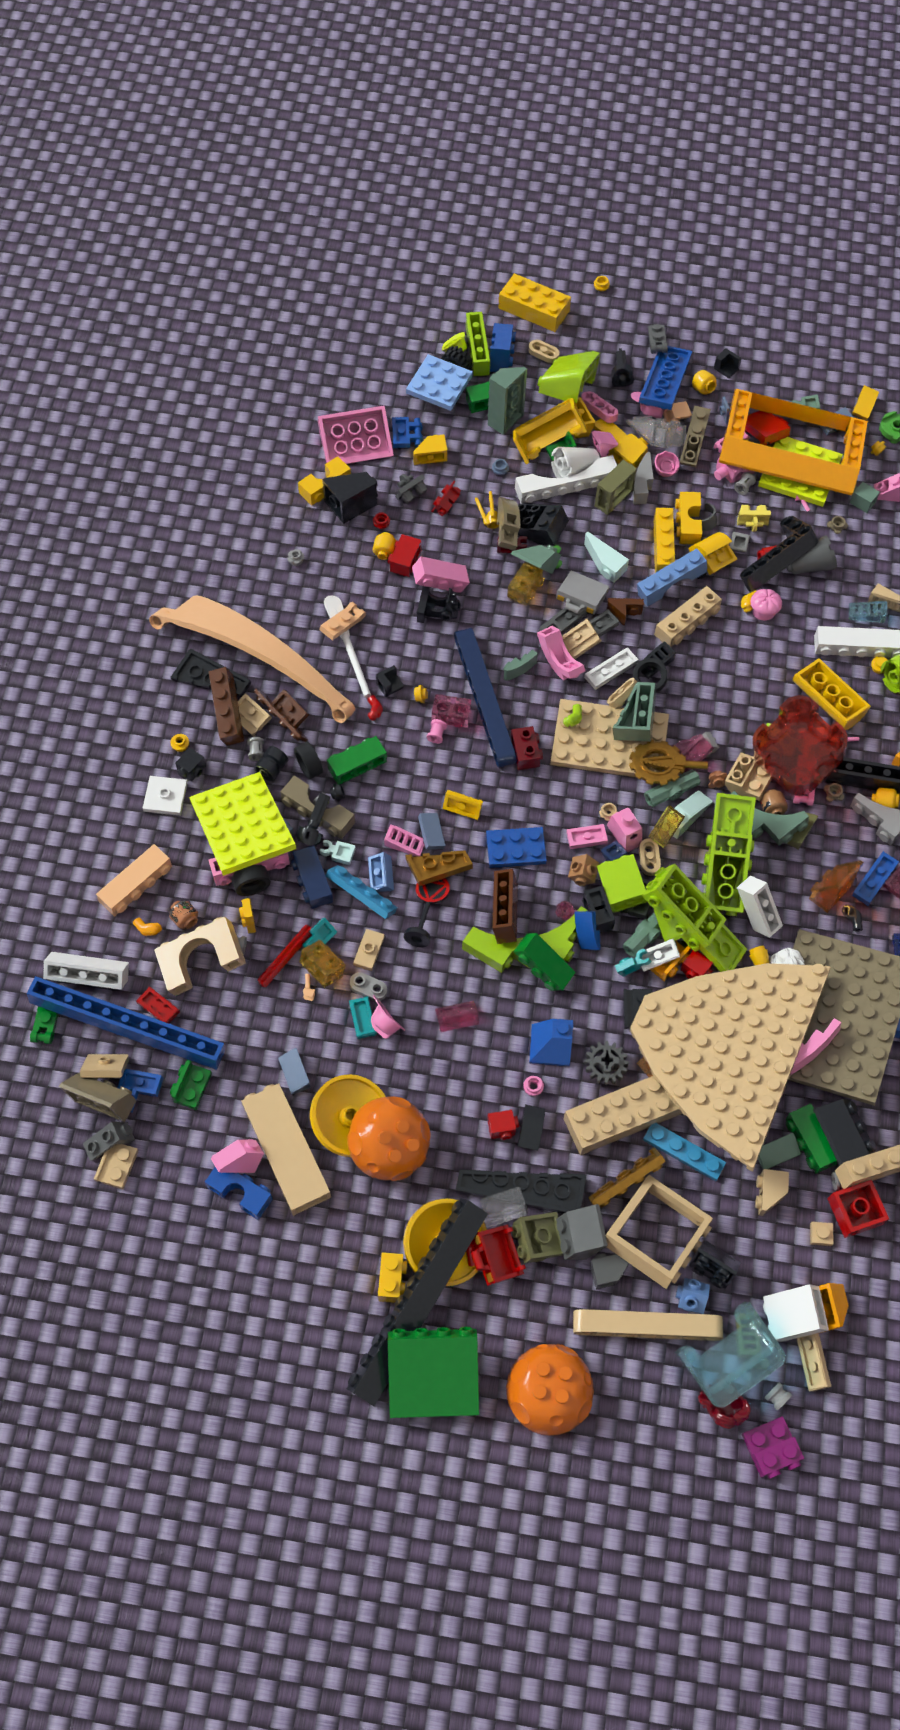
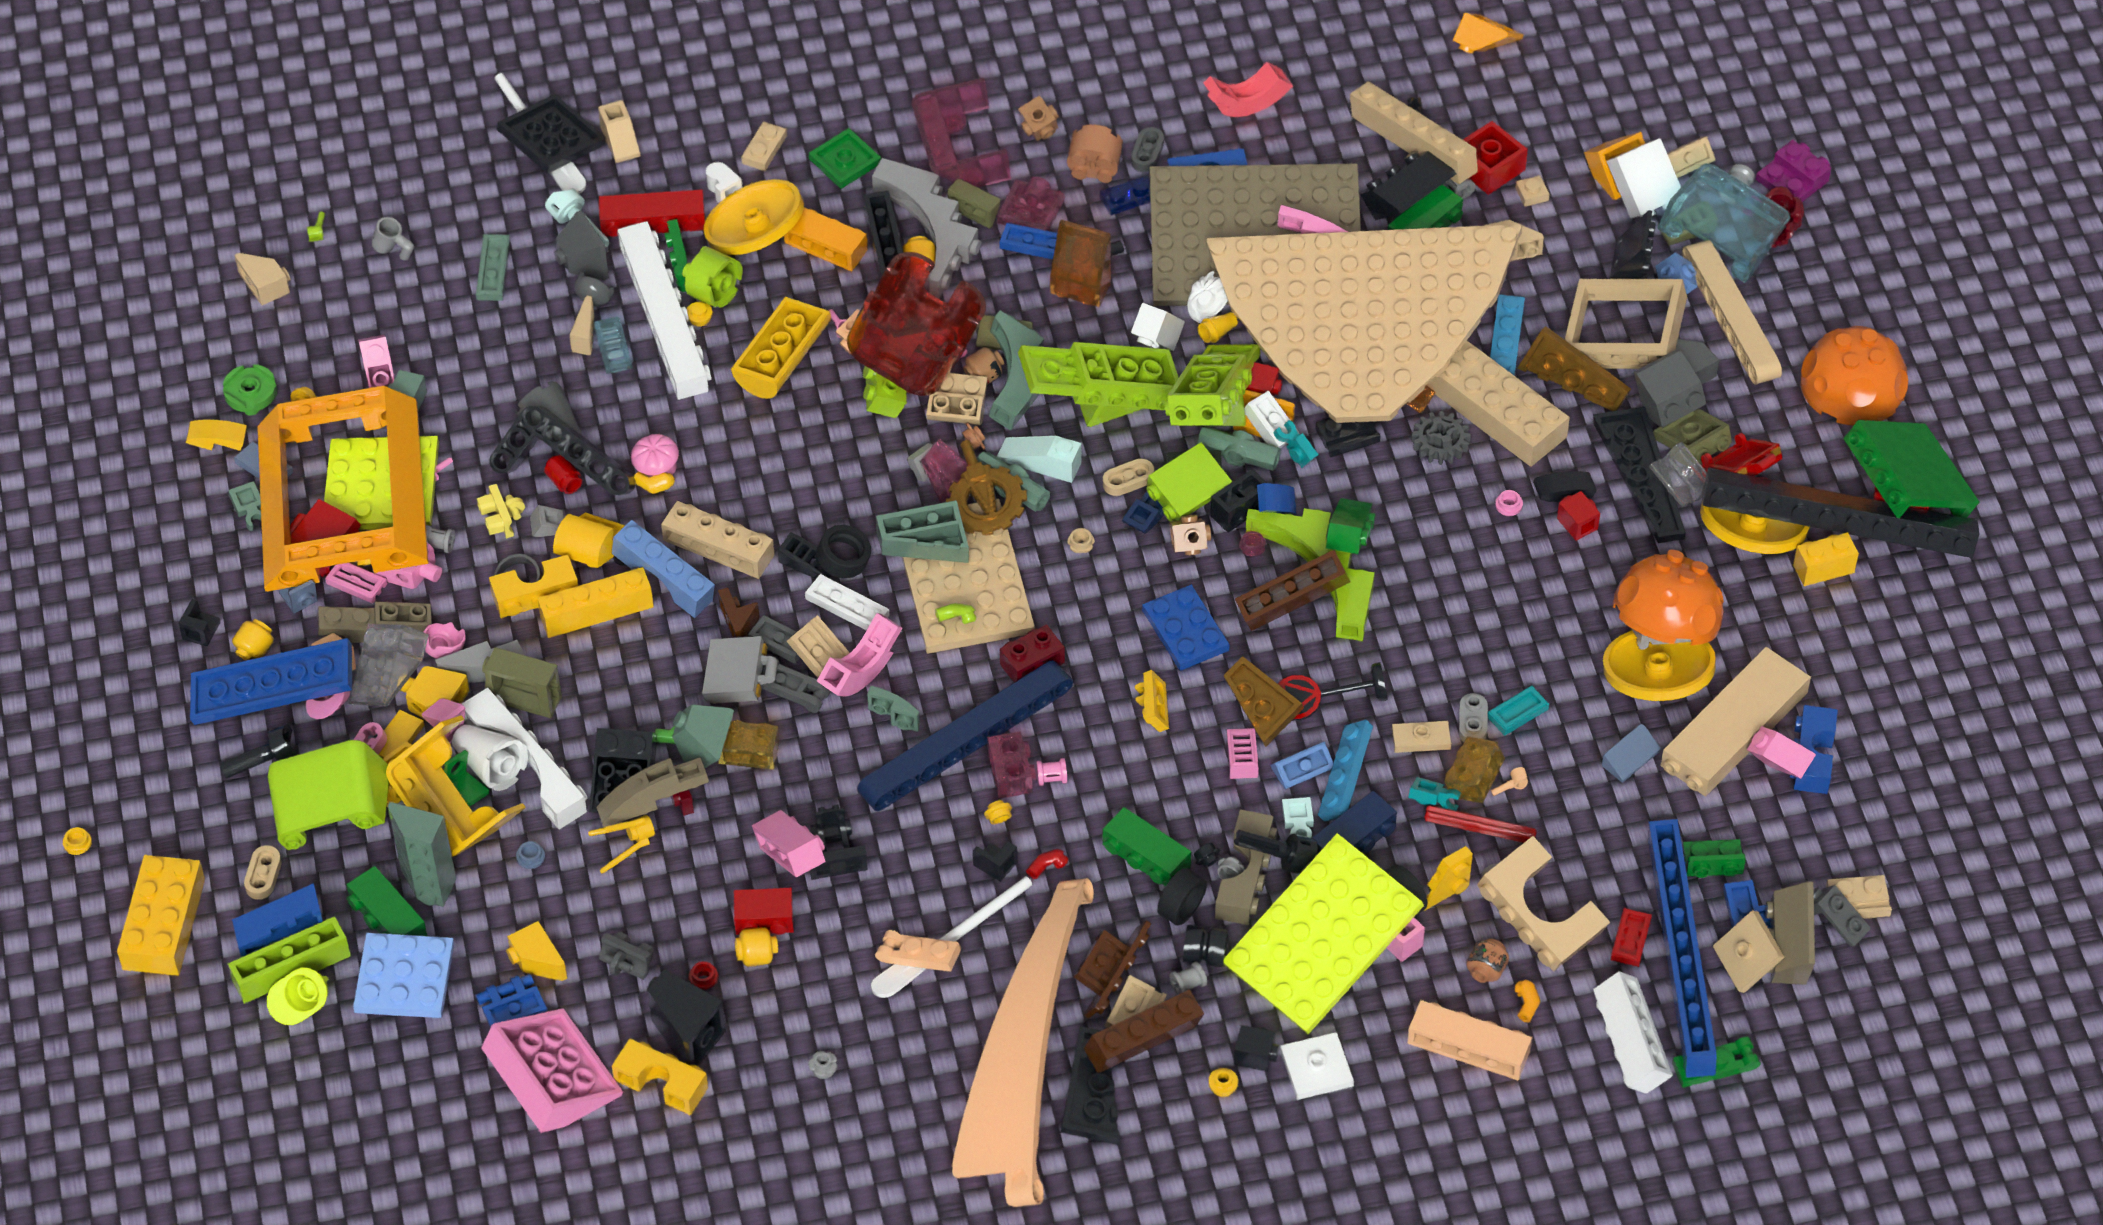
camera: 110 degrees left, 10 degrees down
bright pink piece [371,995,405,1039] -> none
sand blue tile [418,813,445,850] -> none
red hinge [431,481,461,516] -> none
clear pink slope [435,1001,479,1032] -> none
black tyre [441,346,473,370] -> none
blue slope [529,1019,573,1066] -> none
bright pink plate [566,824,608,849] -> none
light aqua slope [584,532,629,583] -> none
tan plate [607,678,637,708] -> none
bright pink torso [607,808,642,852] -> none
dark grey plate [648,324,668,354] -> none
clear yellow plate [648,806,685,848] -> none
dark tan plate [827,516,848,534] -> none

